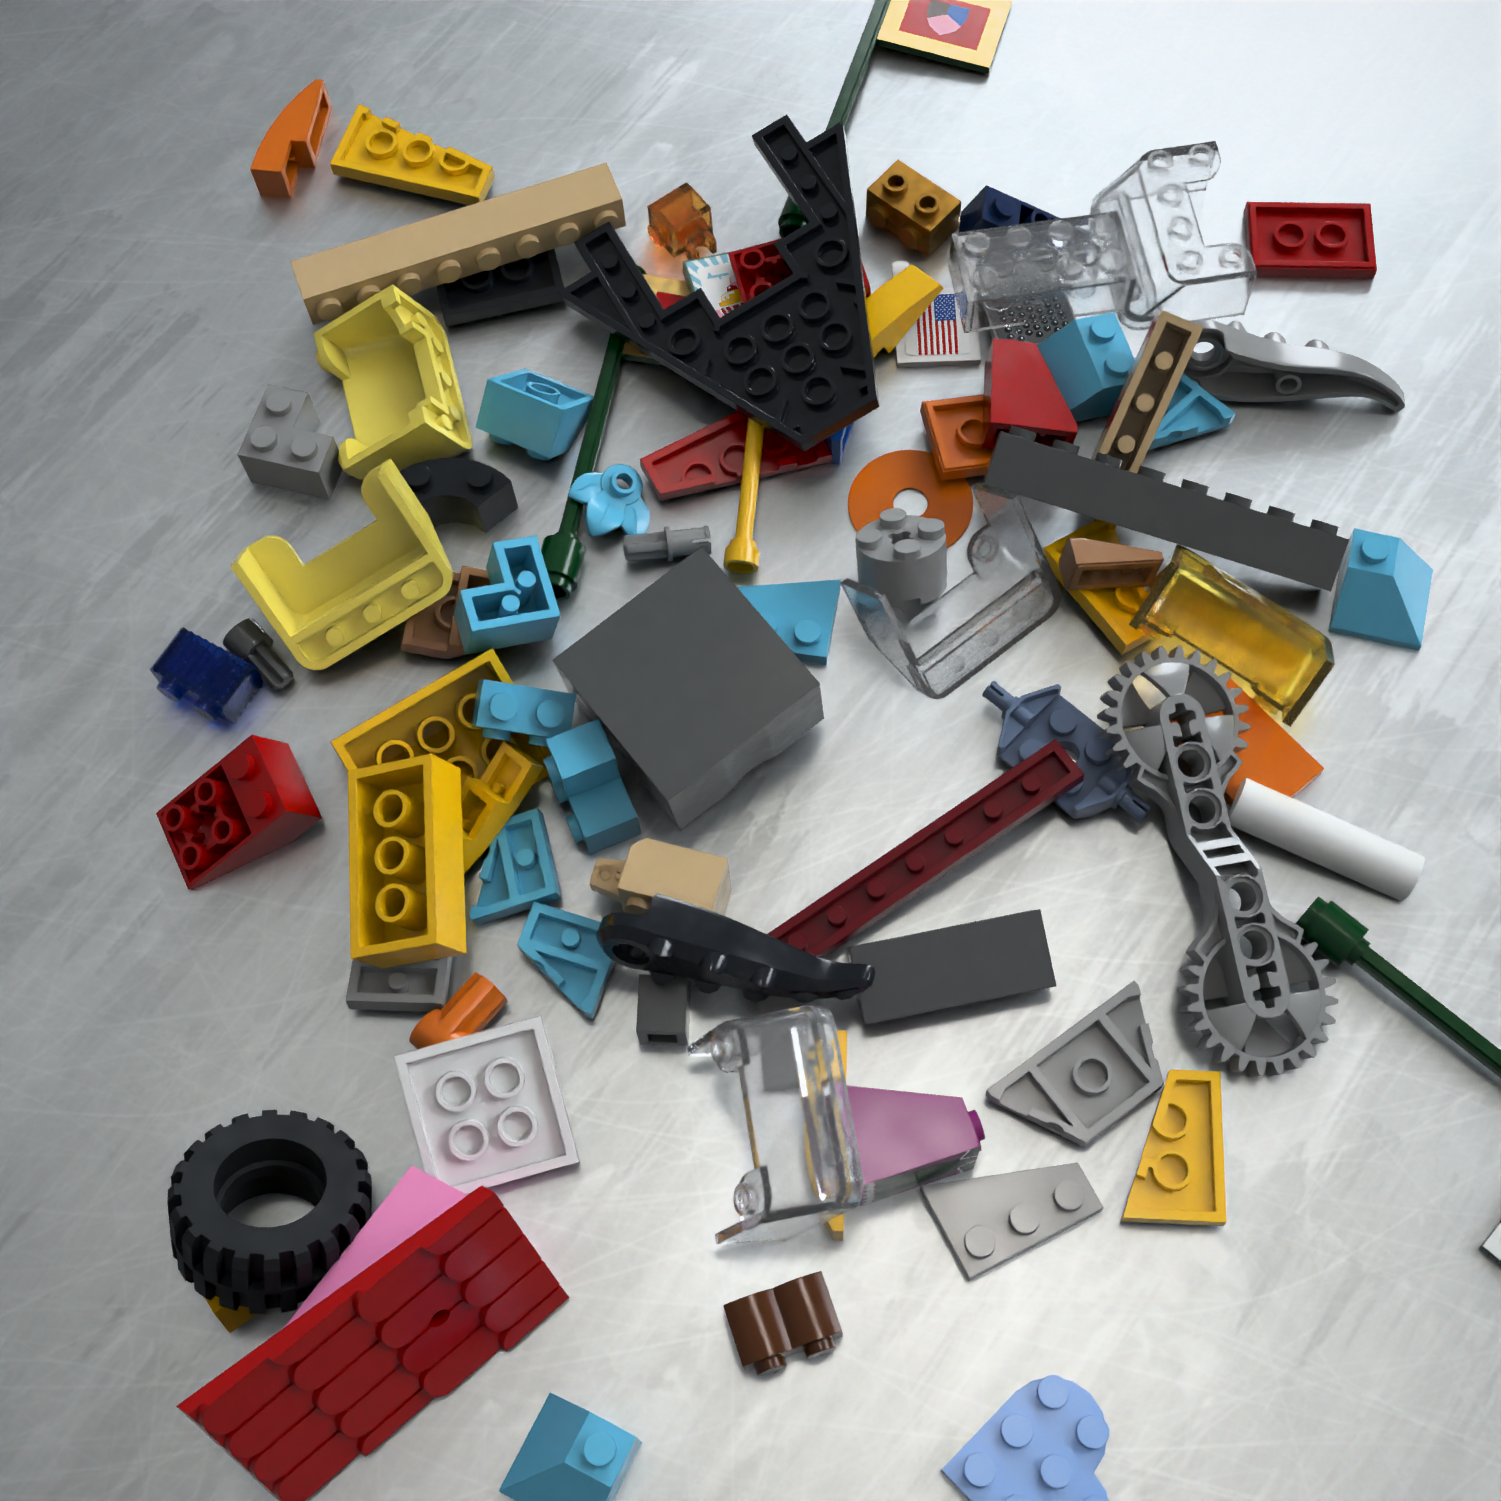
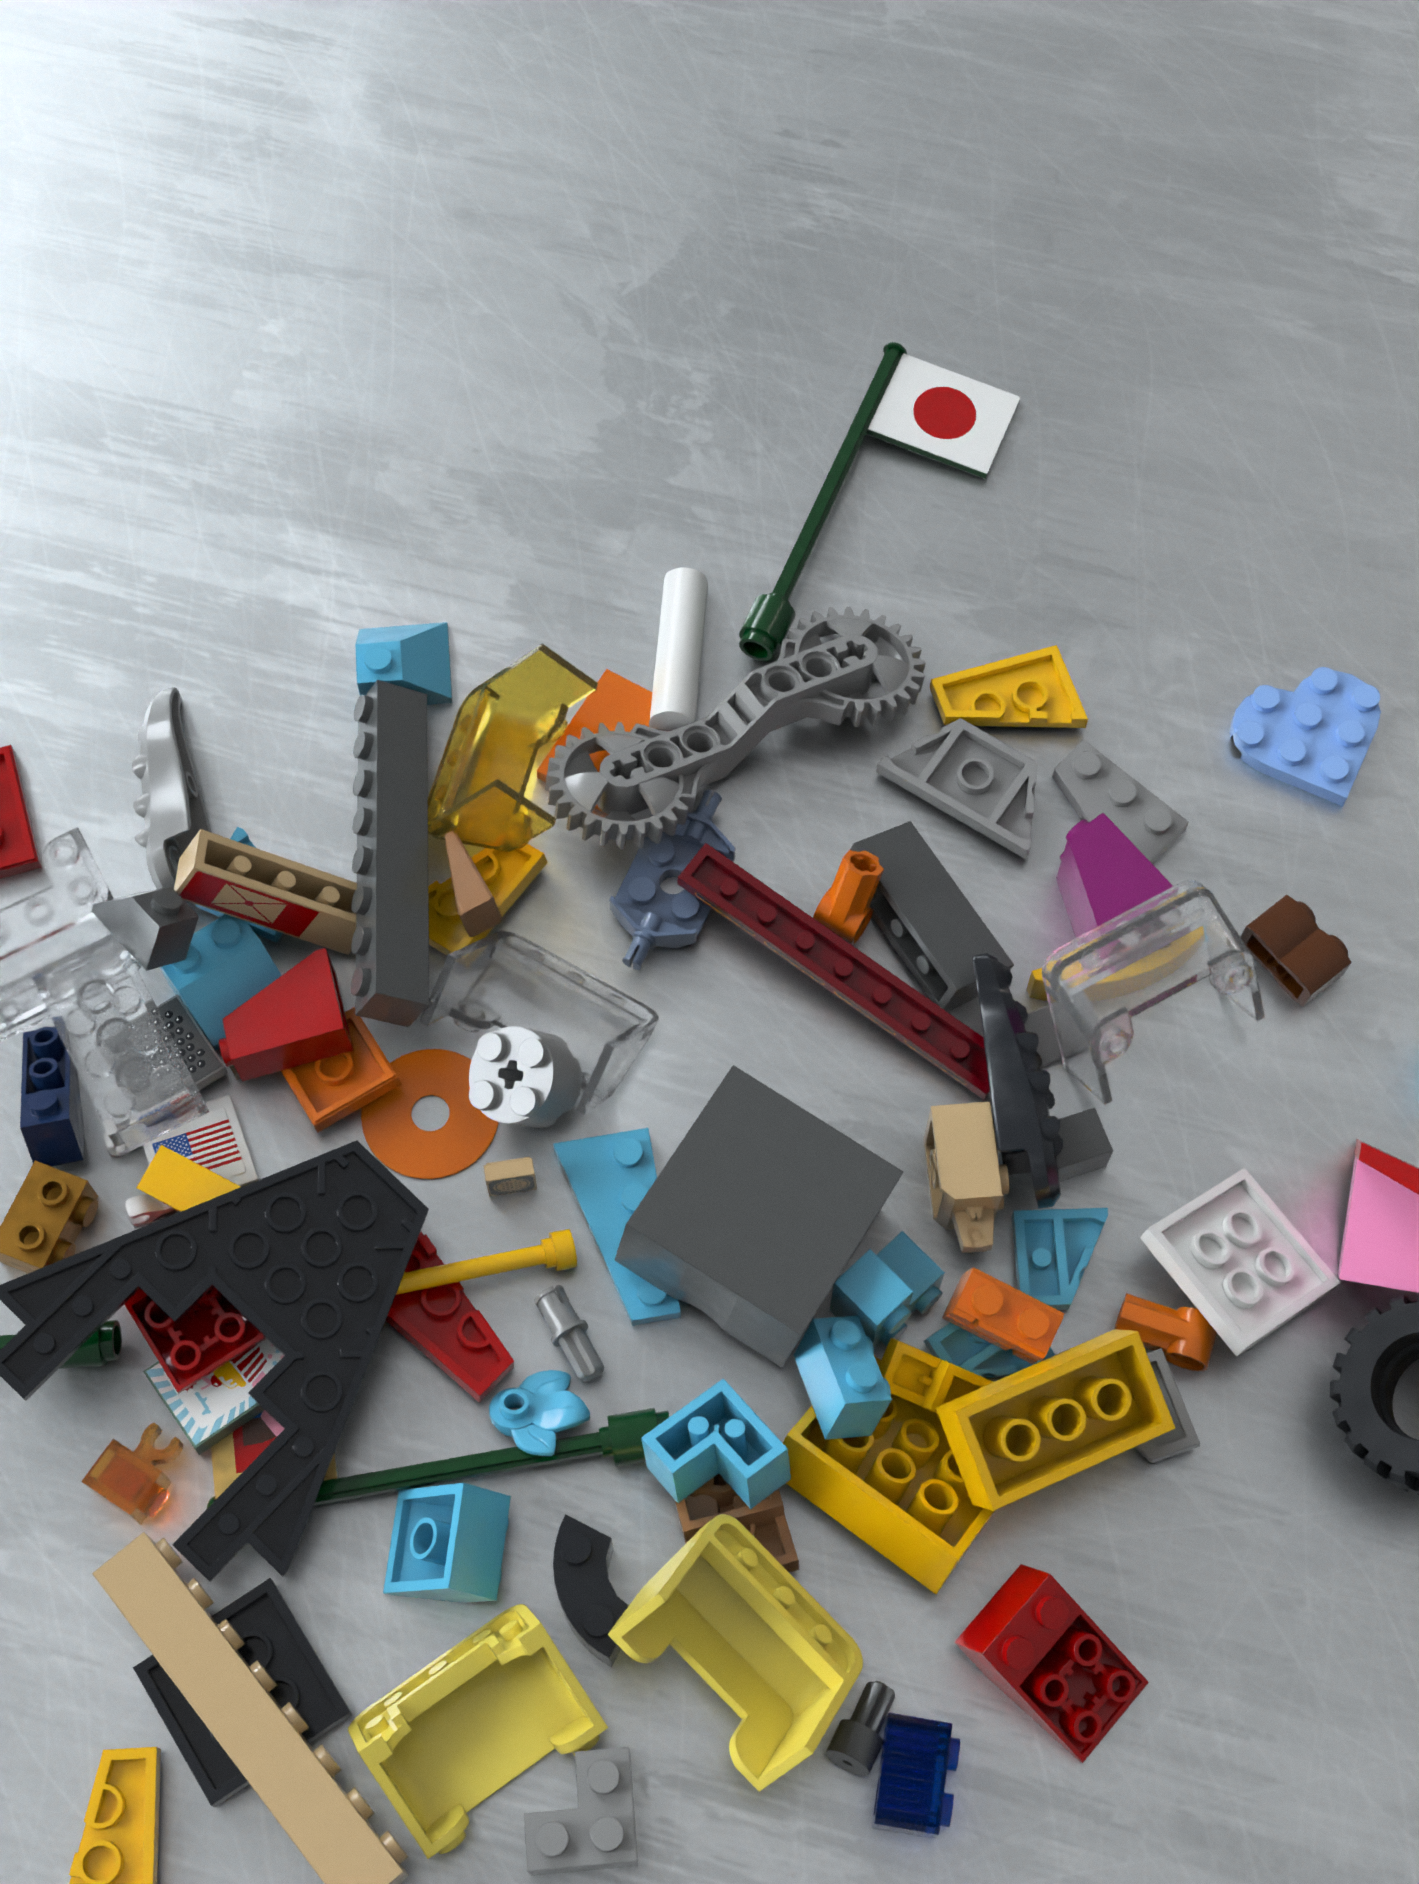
camera: 115 degrees left, 0 degrees up
none -> dark grey slope [91,887,199,971]
none -> tan tile [483,1157,537,1197]
none -> orange piece [813,850,884,945]
none -> orange brick [942,1267,1065,1364]

